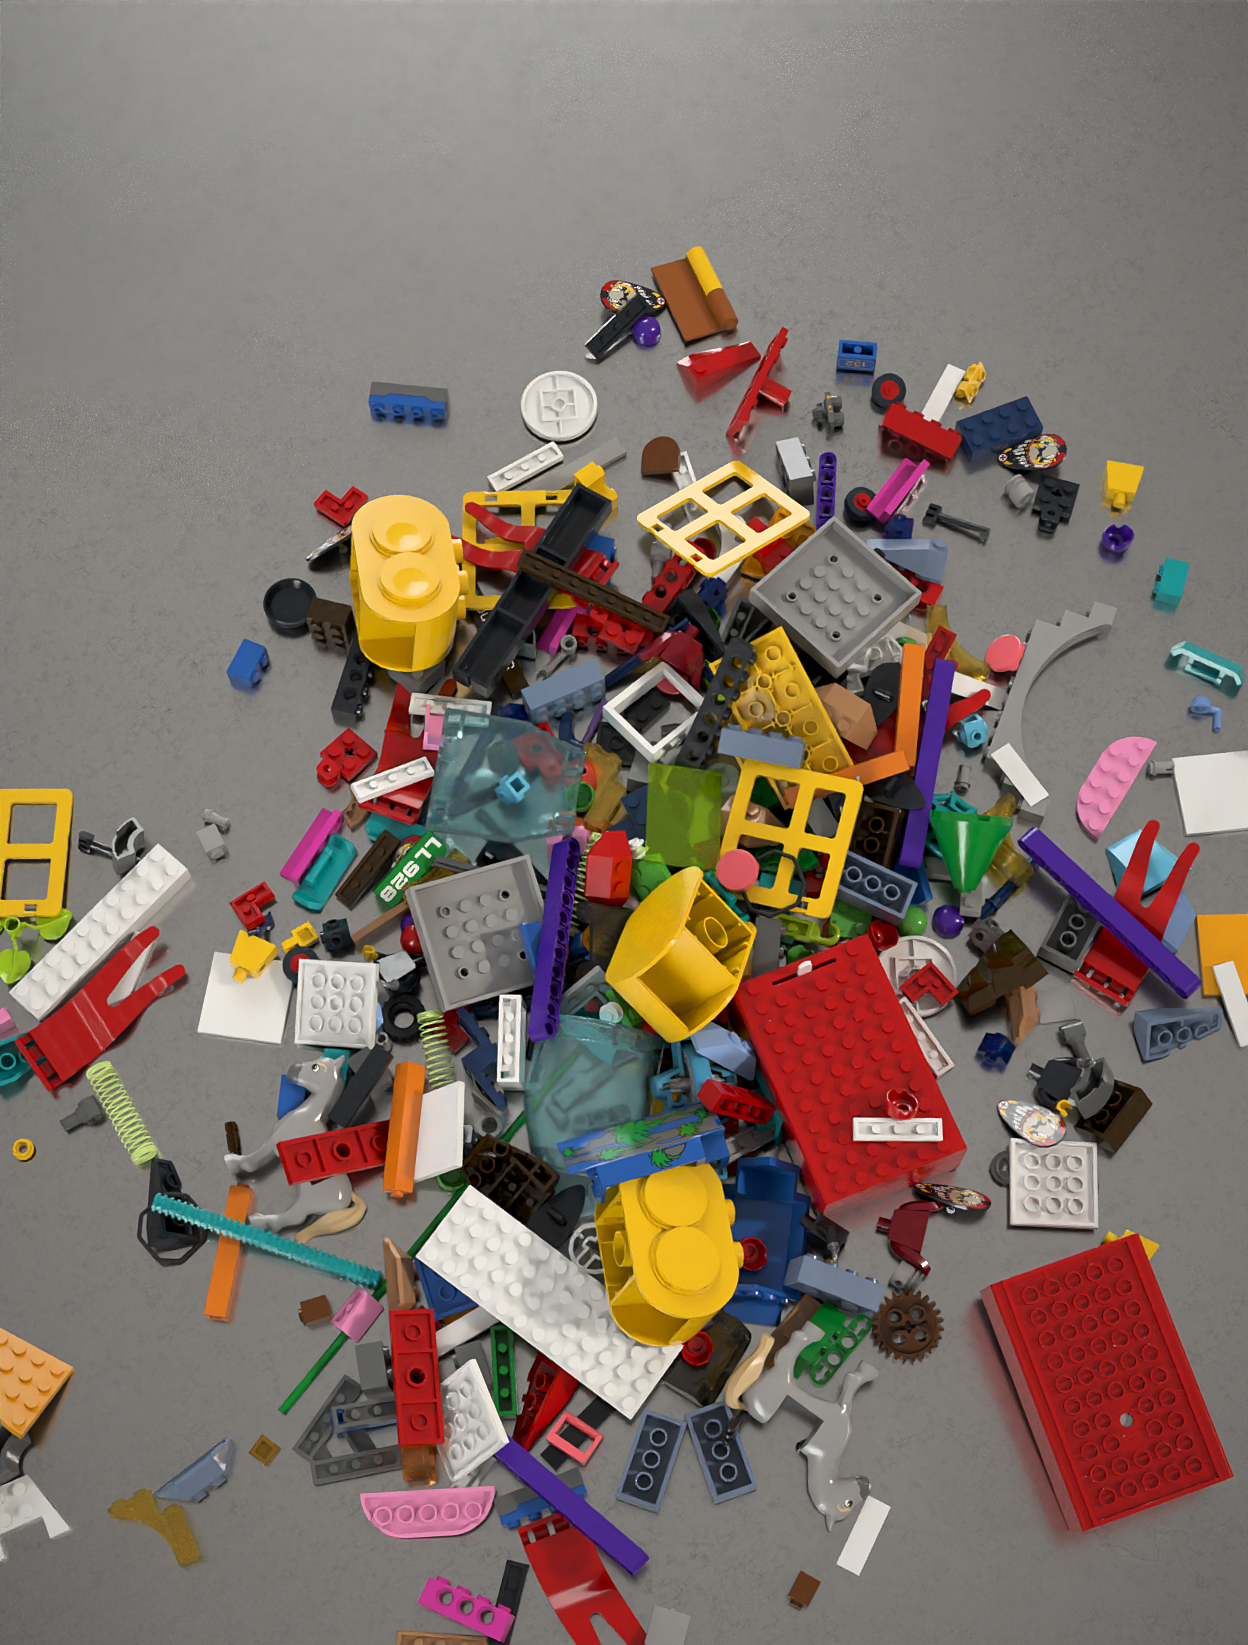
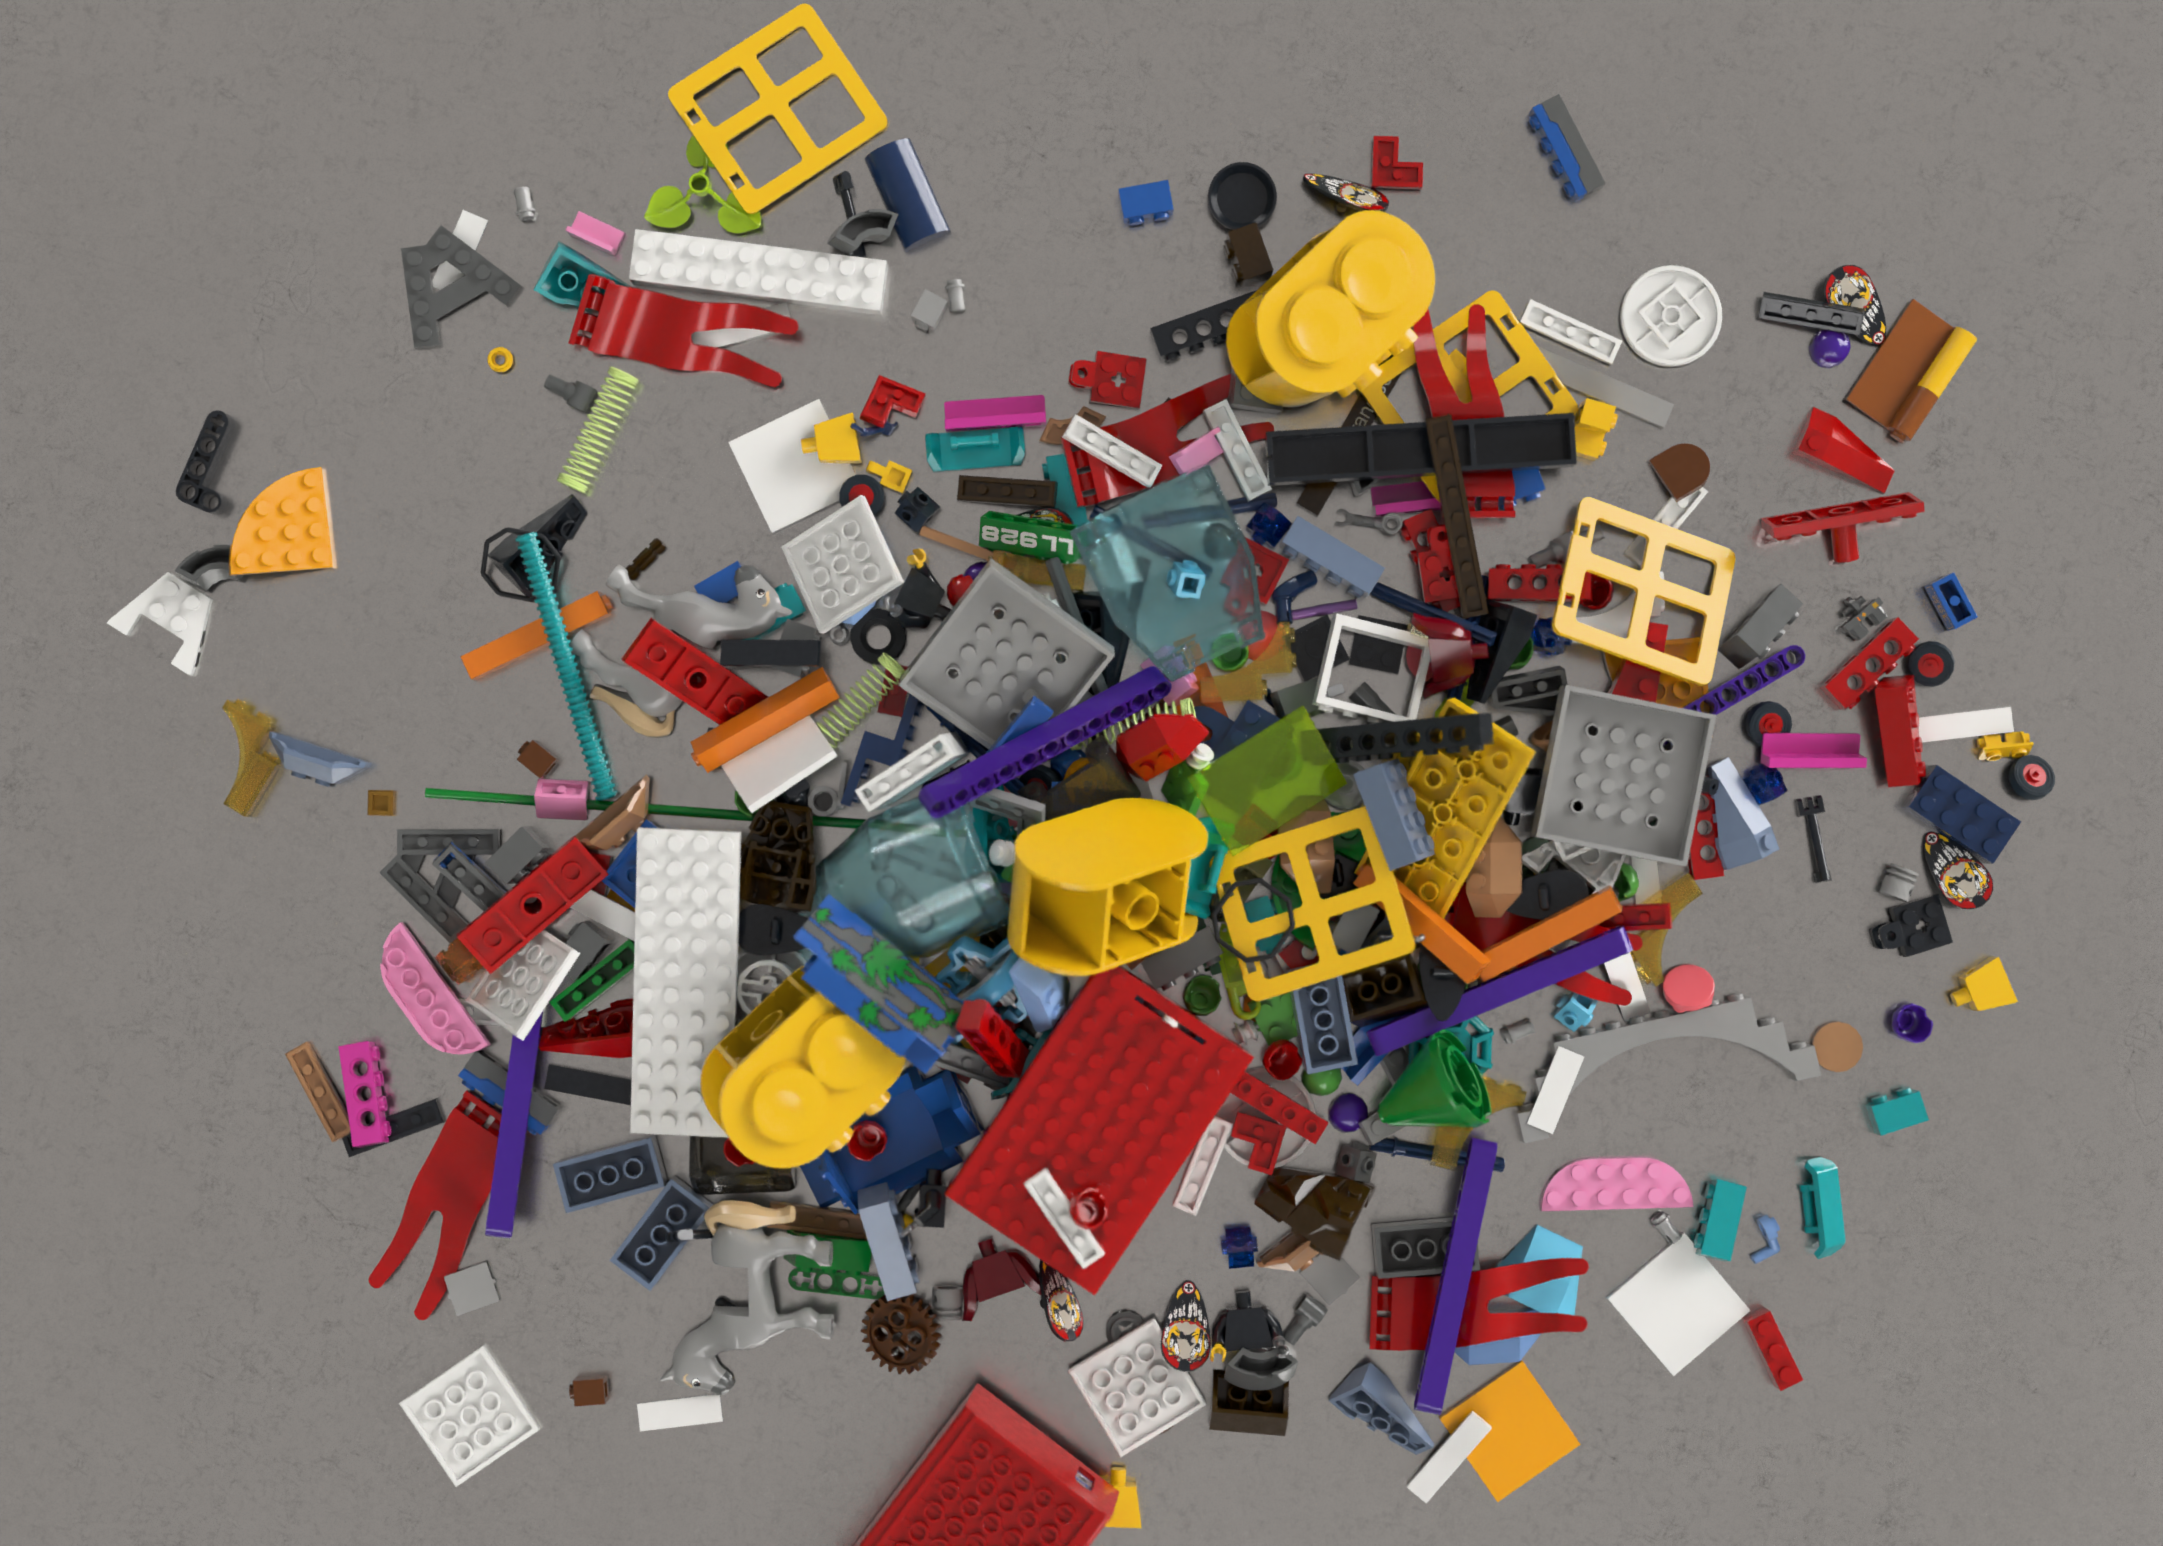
camera: 55 degrees right, 20 degrees up
coral tile [546,1410,604,1466] -> none
coral tile [716,849,759,892] -> none
none -> dark blue brick [864,138,951,252]
none -> red brick [1231,1071,1329,1145]
none -> teal brick [1694,1179,1747,1262]
none -> medium nougat tile [1812,1021,1863,1072]
none -> red brick [1819,617,1919,710]
none -> black wheel [2009,755,2055,800]

